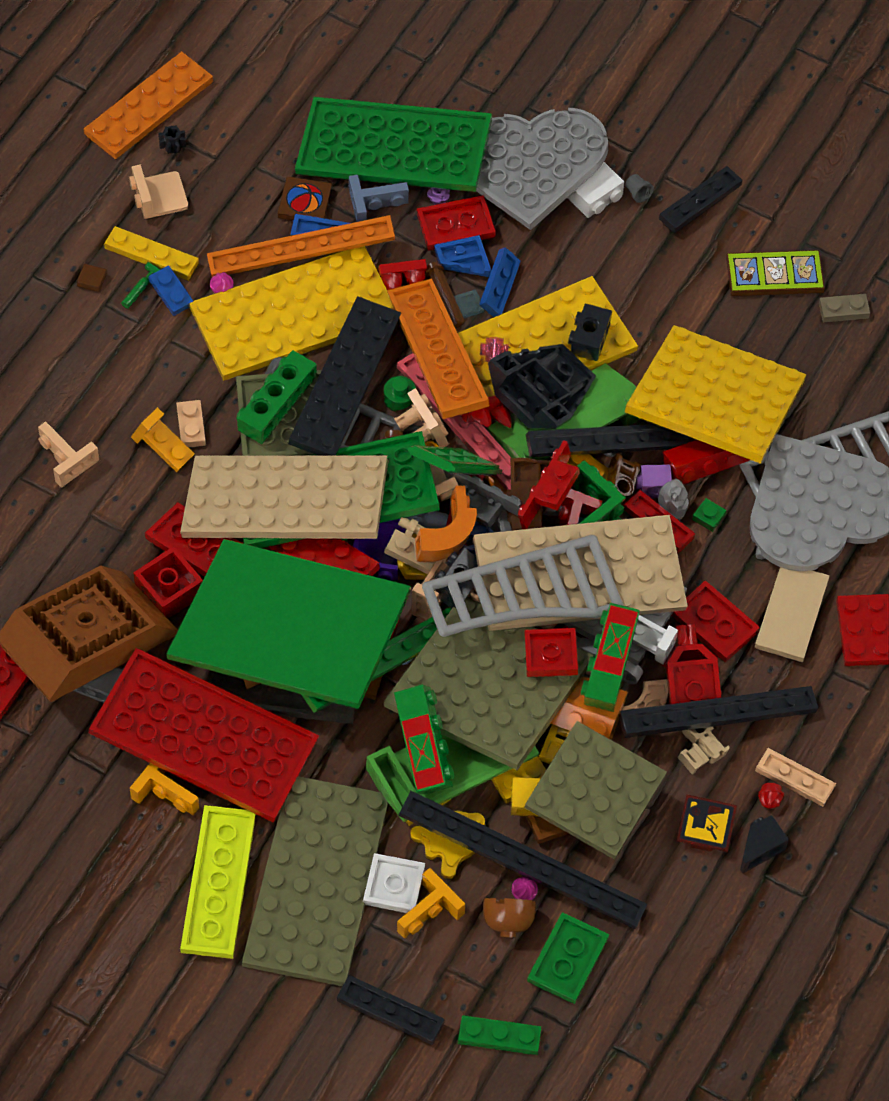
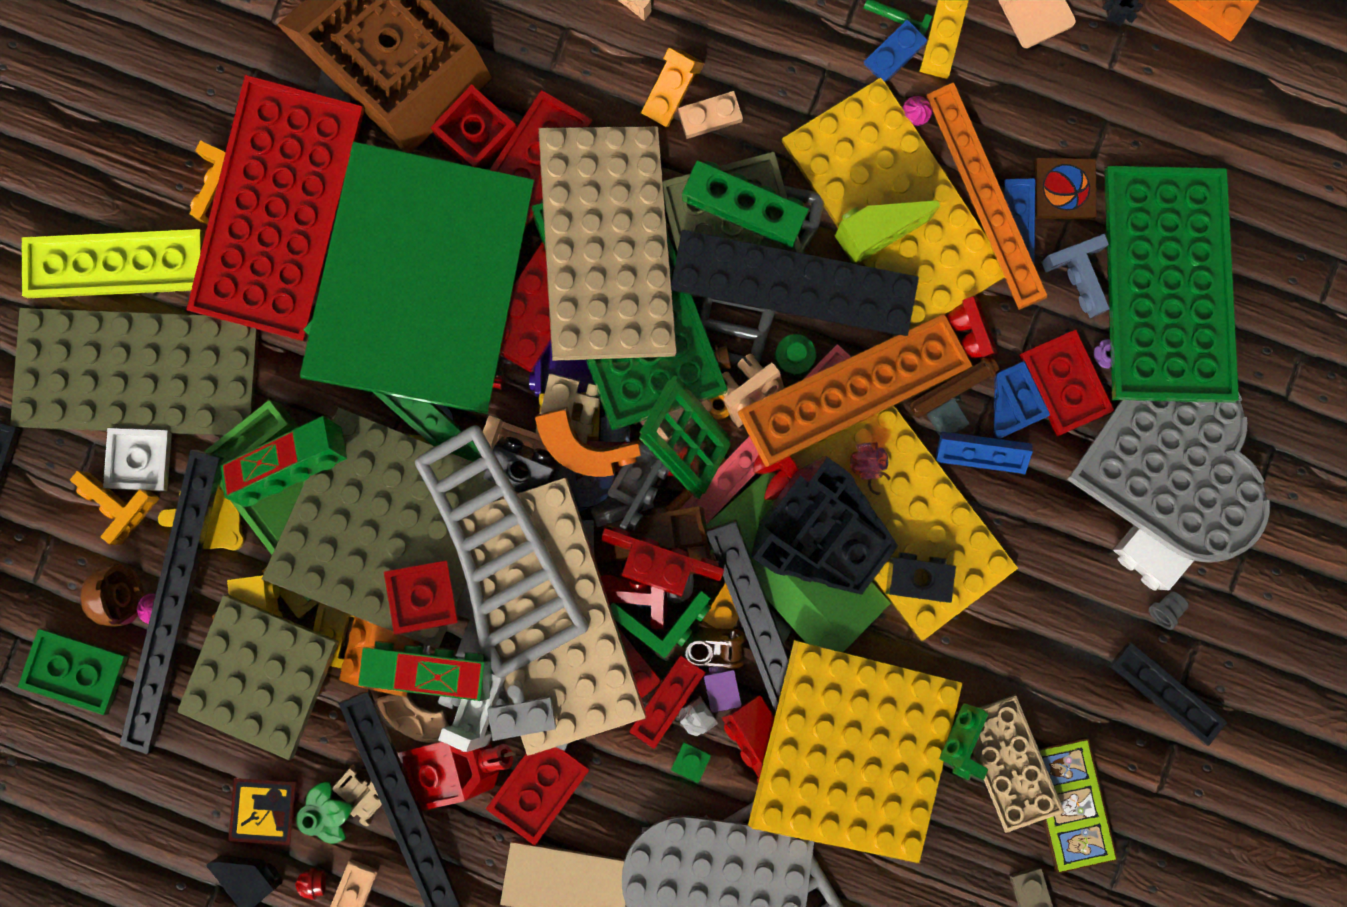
camera: 85 degrees right, 25 degrees up
none -> green plate [296,782,353,844]
none -> light grey plate [487,680,556,741]
none -> lime slope [835,200,940,264]
none -> green bracket [939,703,988,780]
none -> tan tile [973,694,1064,833]

